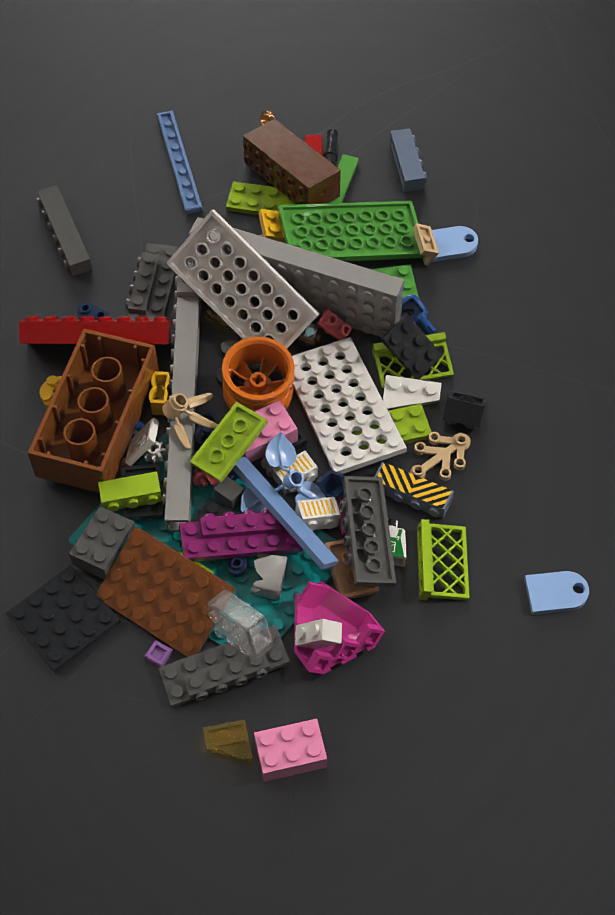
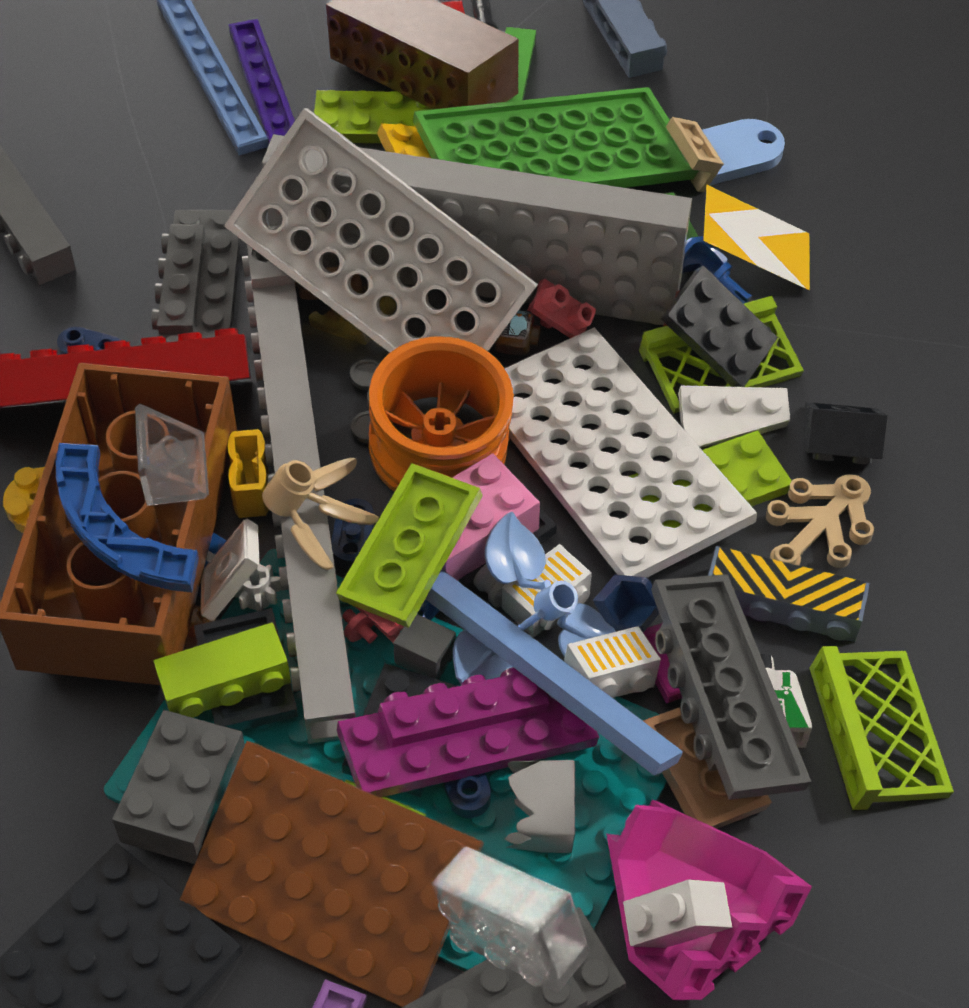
camera: 10 degrees left, 5 degrees down
none -> blue tile [56,443,199,593]
none -> clear slope [135,404,209,506]
none -> dark purple tile [228,19,295,144]
none -> sticker [703,185,810,290]

